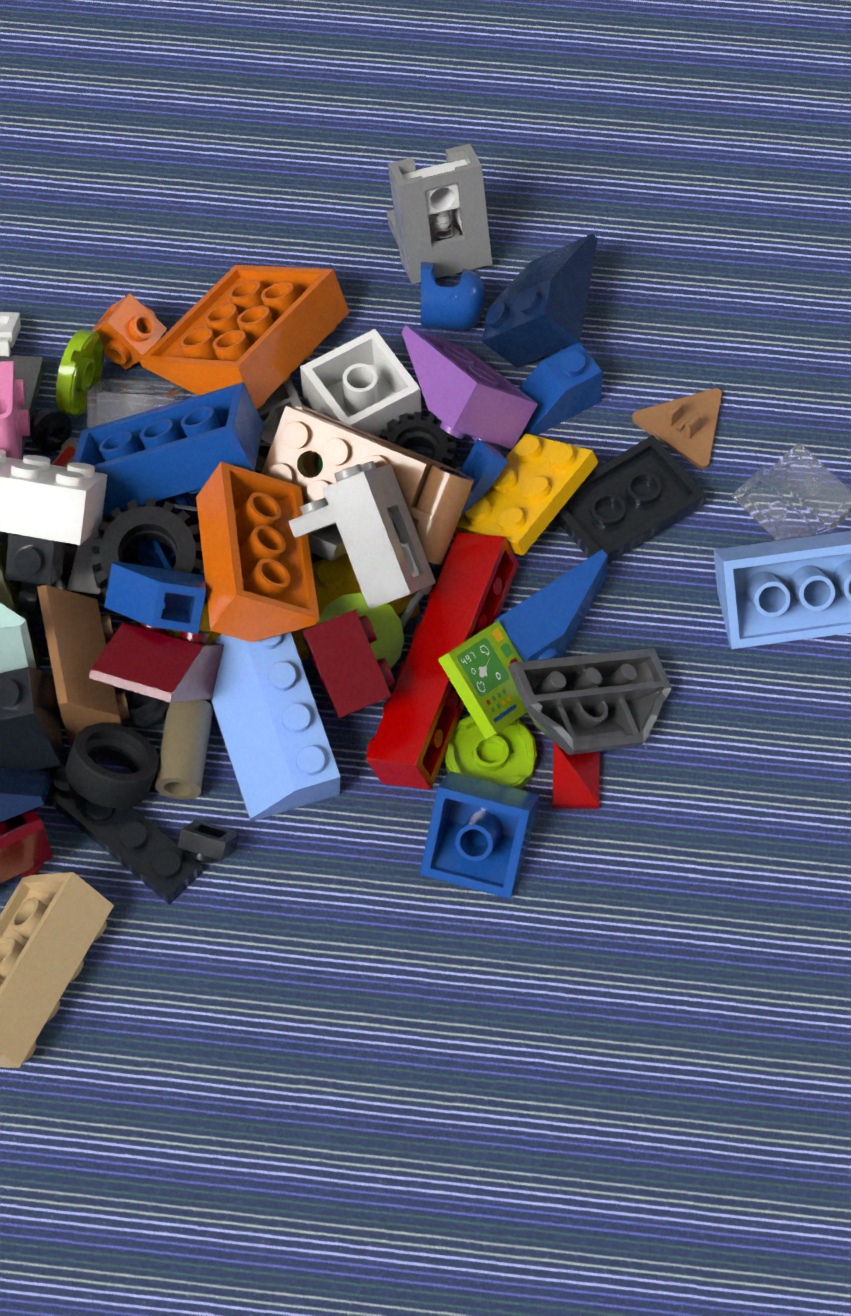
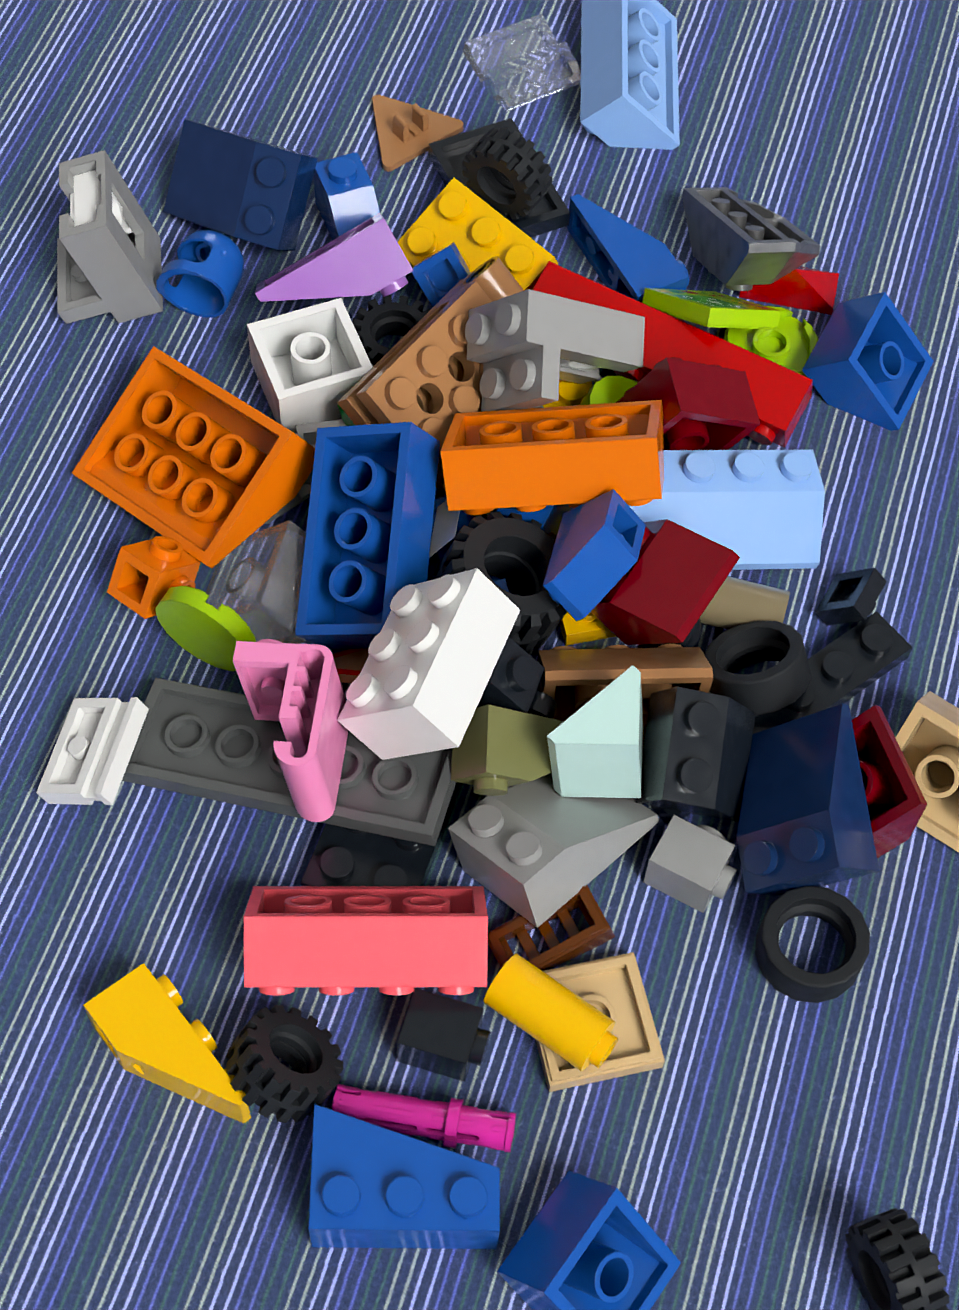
camera: 85 degrees left, 0 degrees up
none -> black tyre [462,127,553,219]

